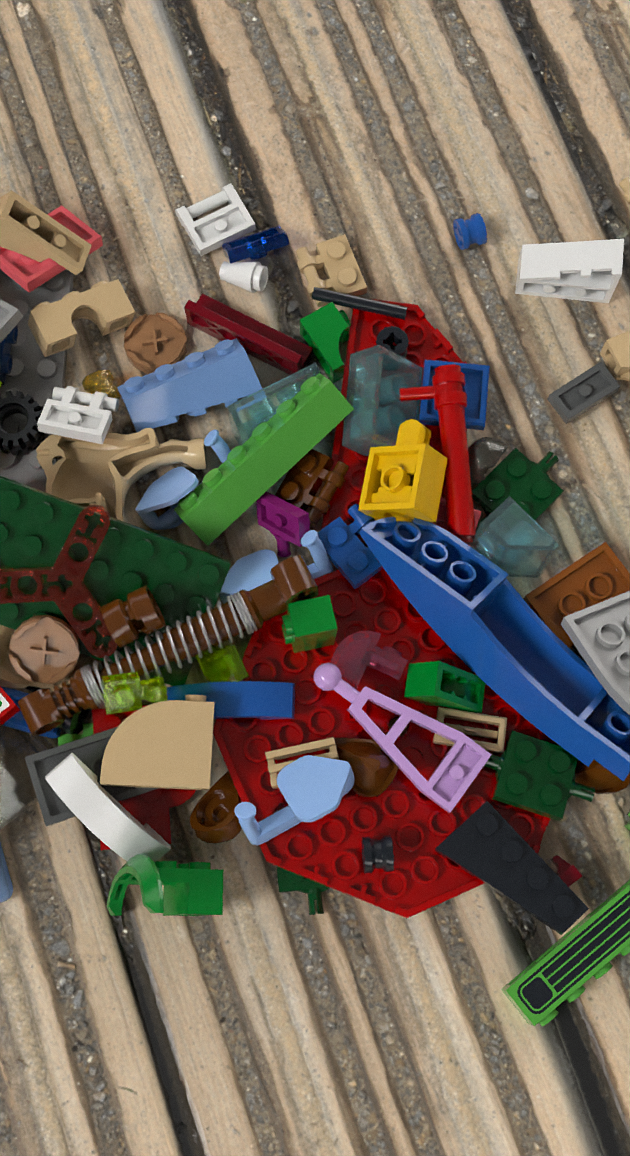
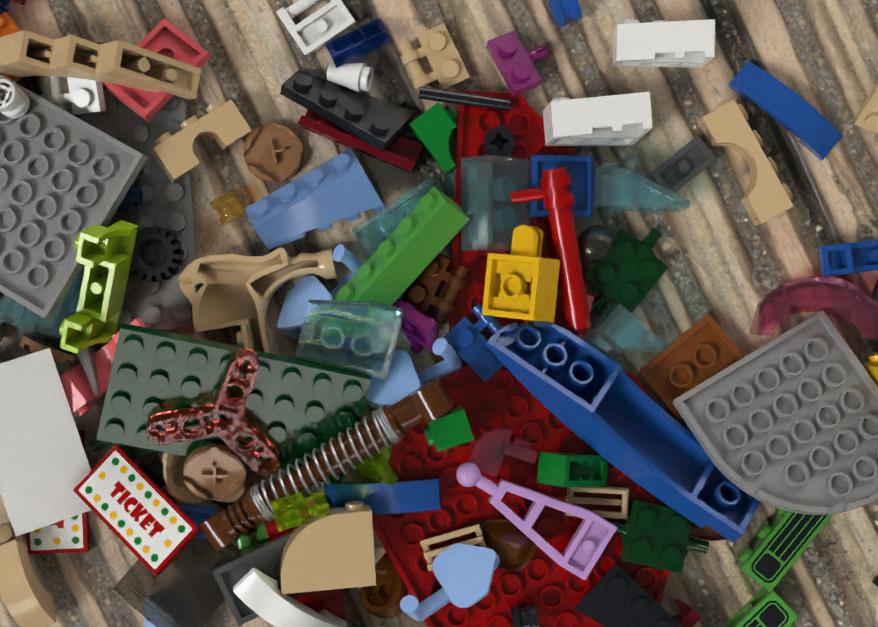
camera: 10 degrees left, 15 degrees up
white plate [37,386,119,444] -> none
reddish brown wheel [100,585,166,648] -> none
none -> black wing [280,70,415,152]
none -> clear light blue slope [295,300,403,379]
none -> magenta plate [486,30,549,97]
none -> white wedge [543,92,653,146]
none -> clear light blue slope [593,163,690,212]

